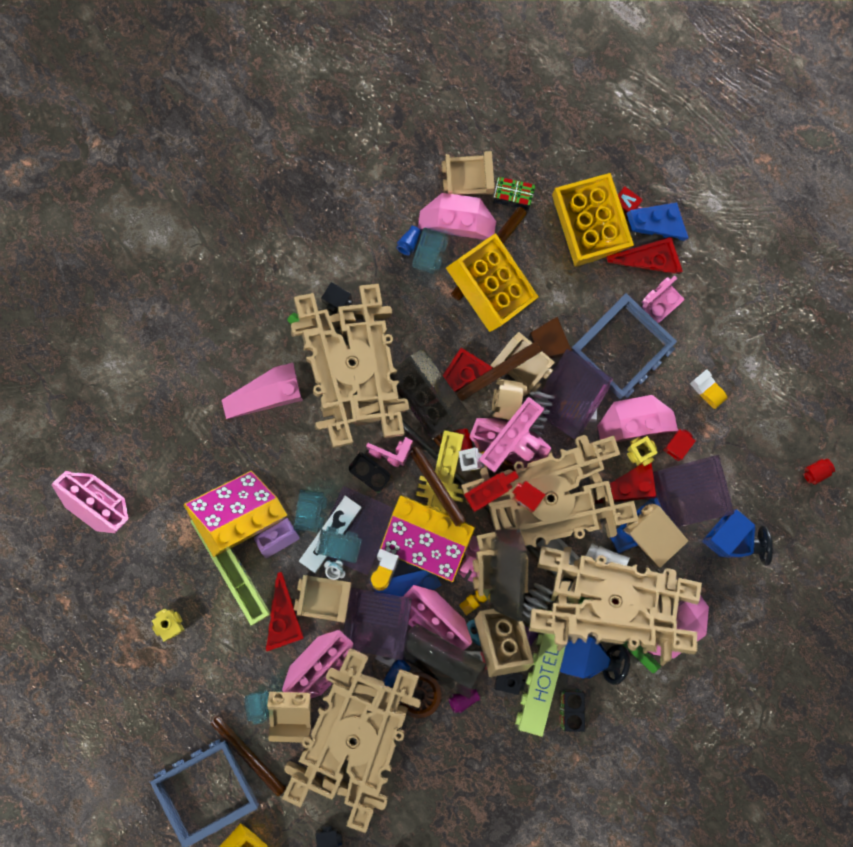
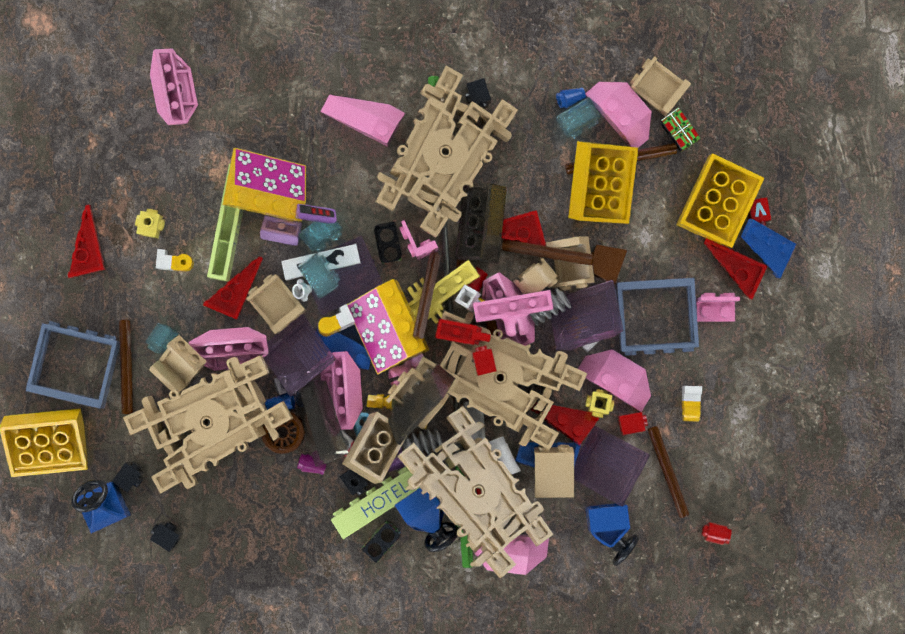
camera: 50 degrees right, 5 degrees up
none -> red wing [67,205,106,278]
none -> leg [156,249,194,272]
none -> slope [295,204,337,224]
none -> reddish brown axle [648,426,689,518]

